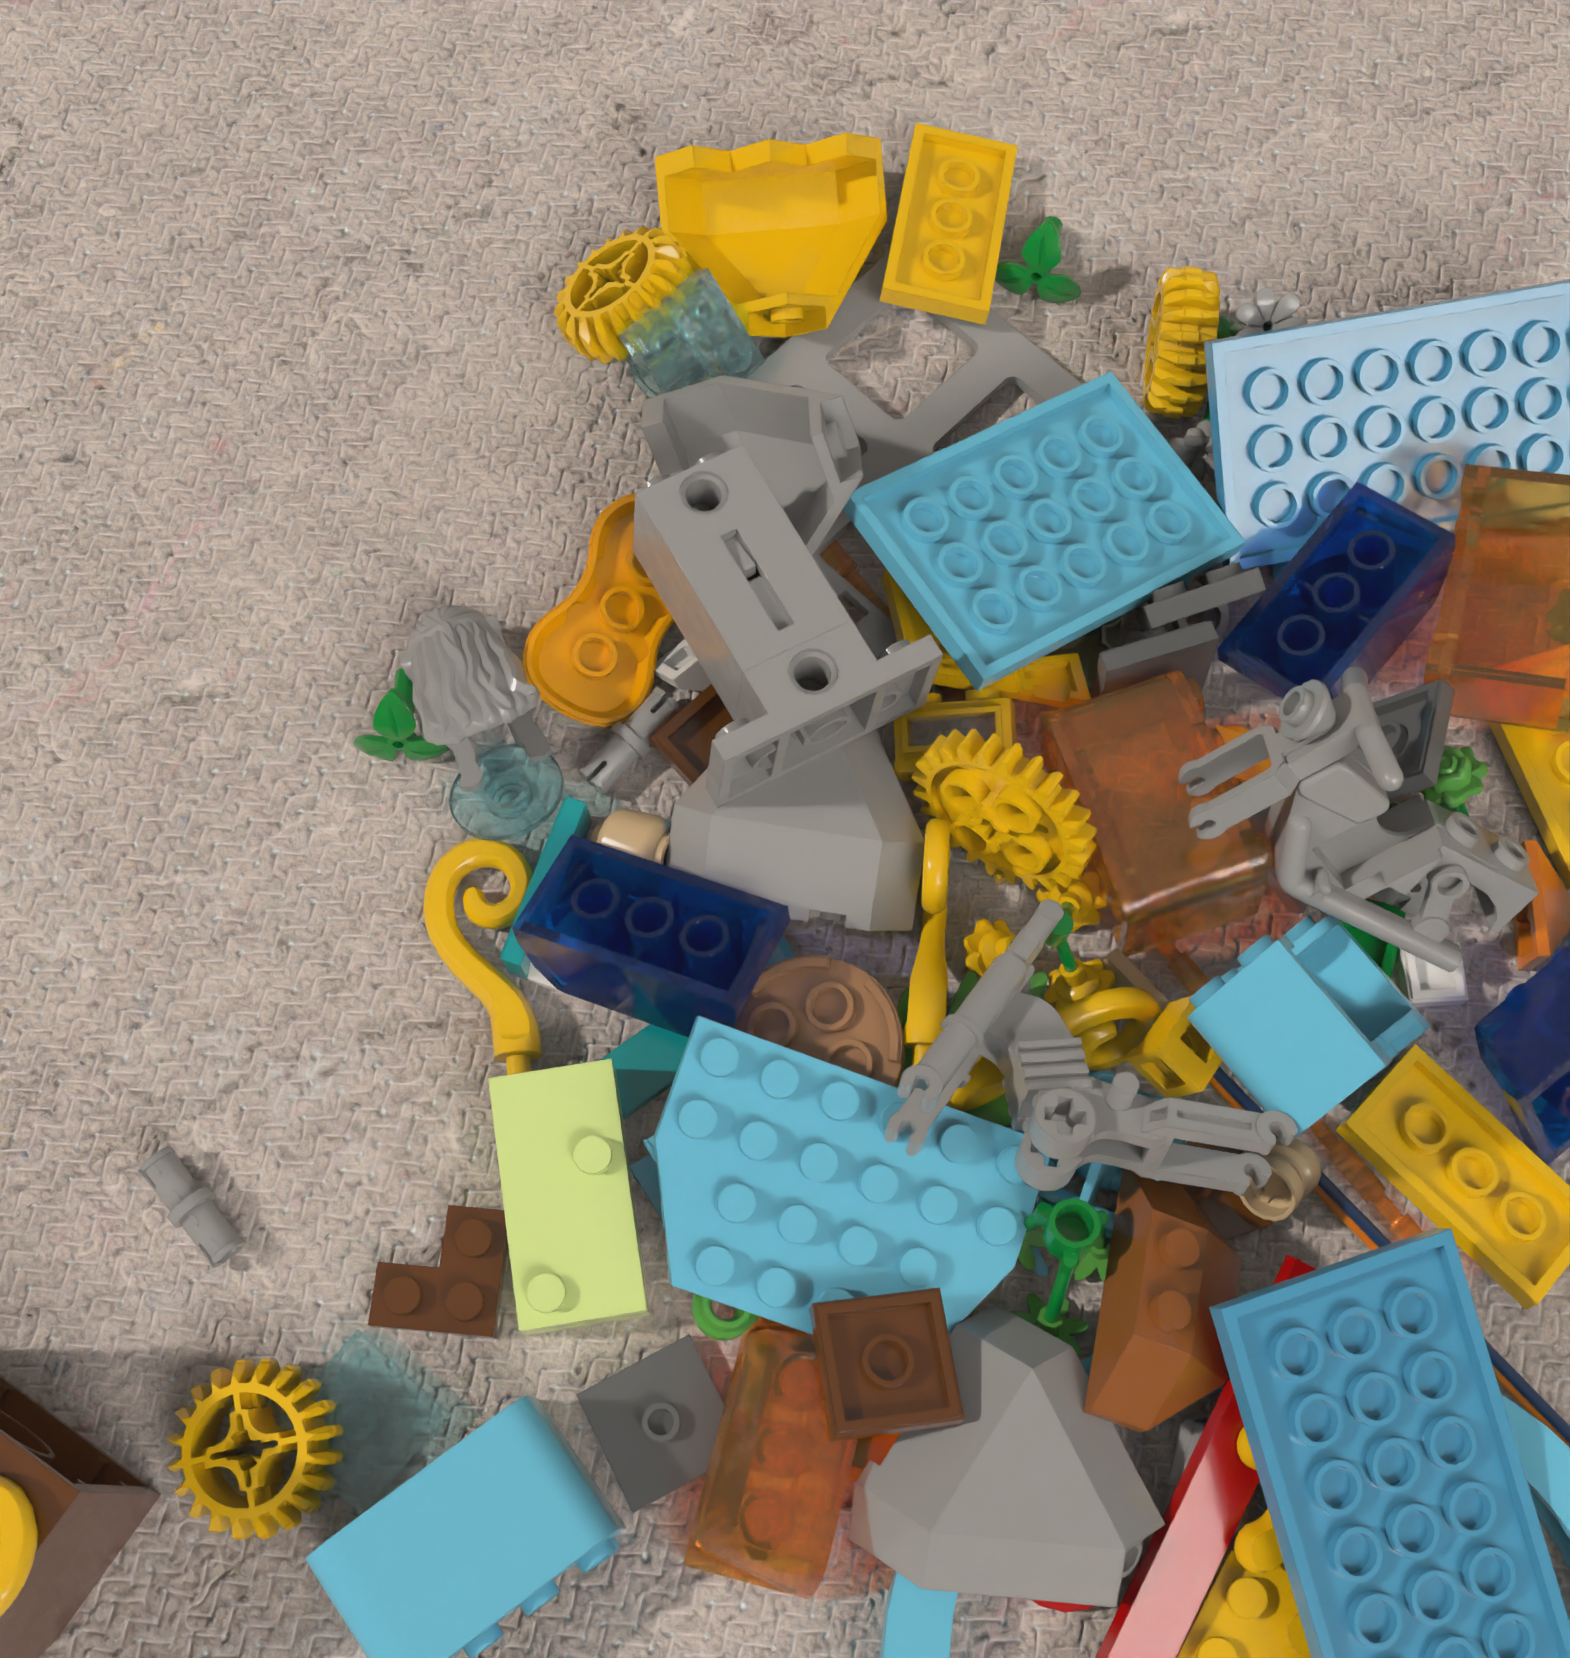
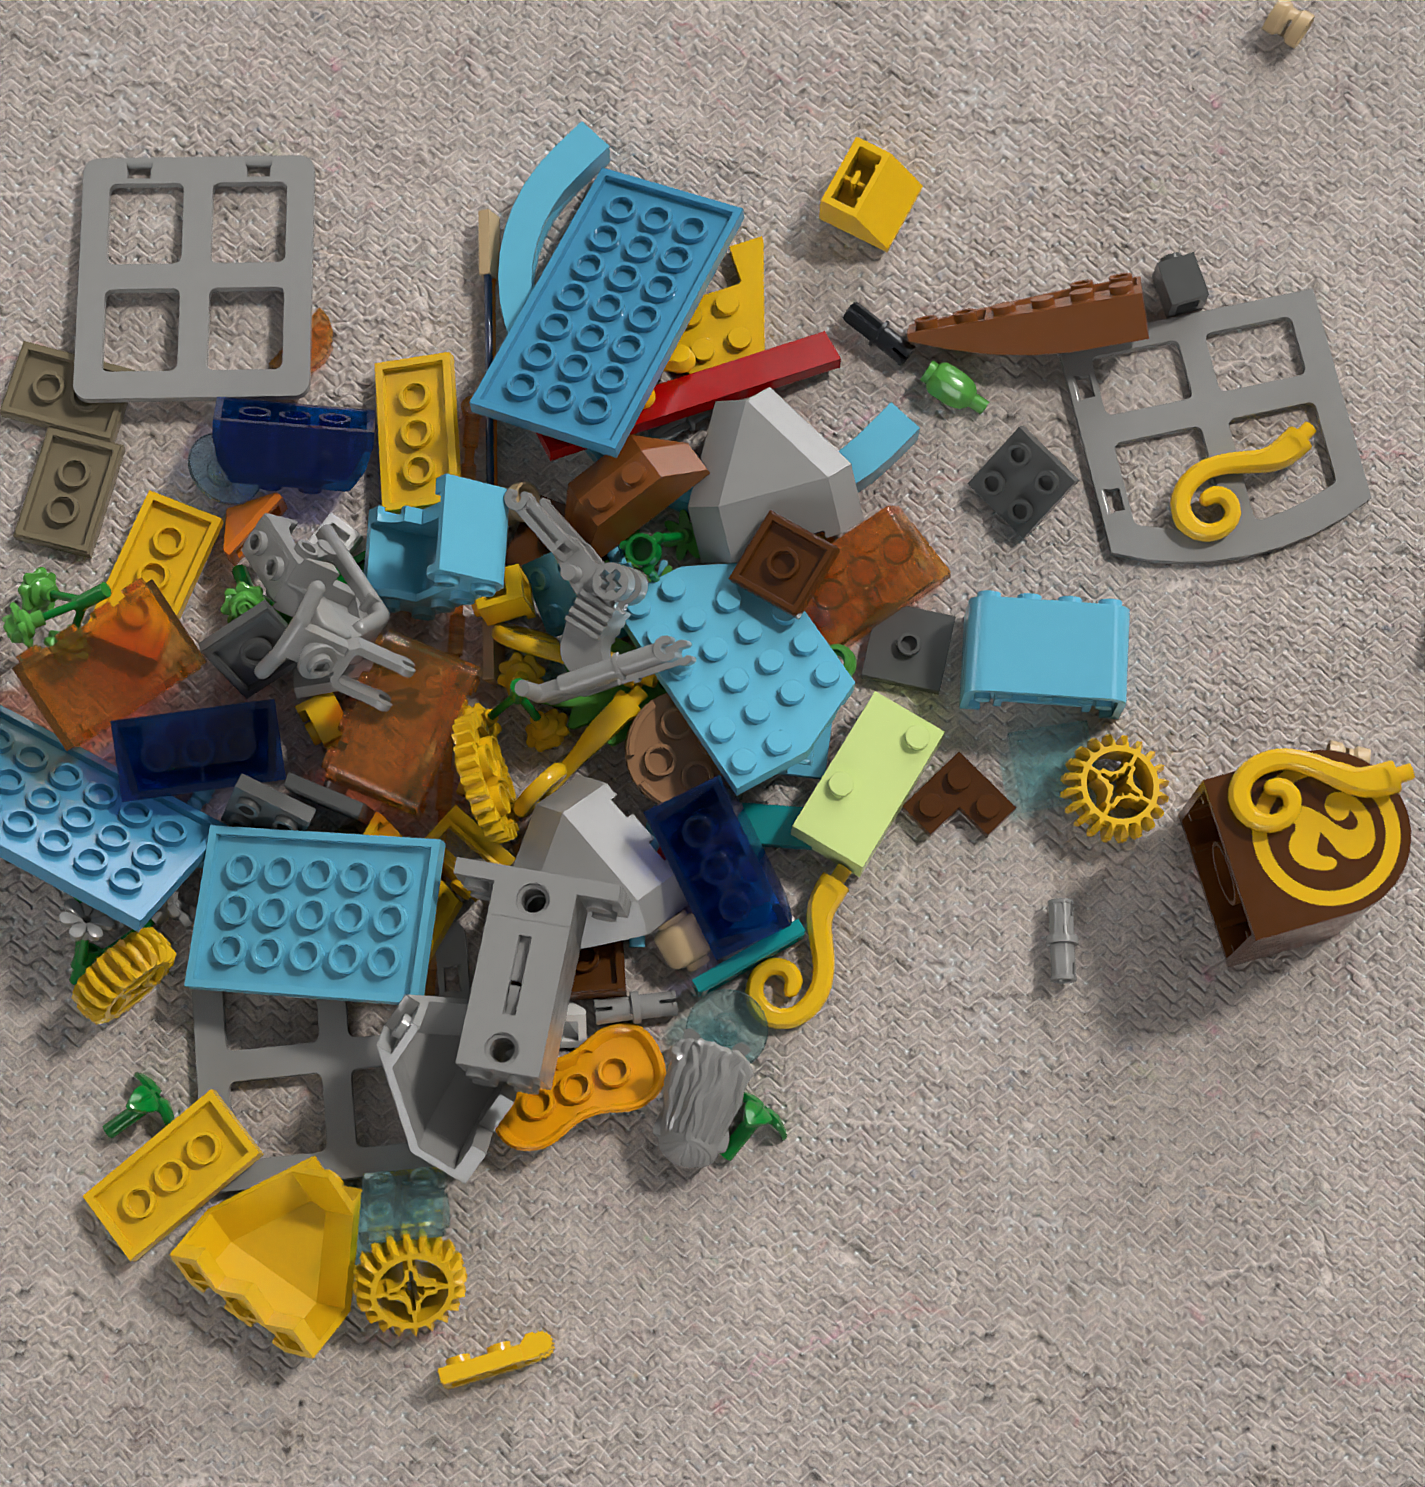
camera: 140 degrees left, 5 degrees up
none -> yellow hinge [438,1330,555,1390]

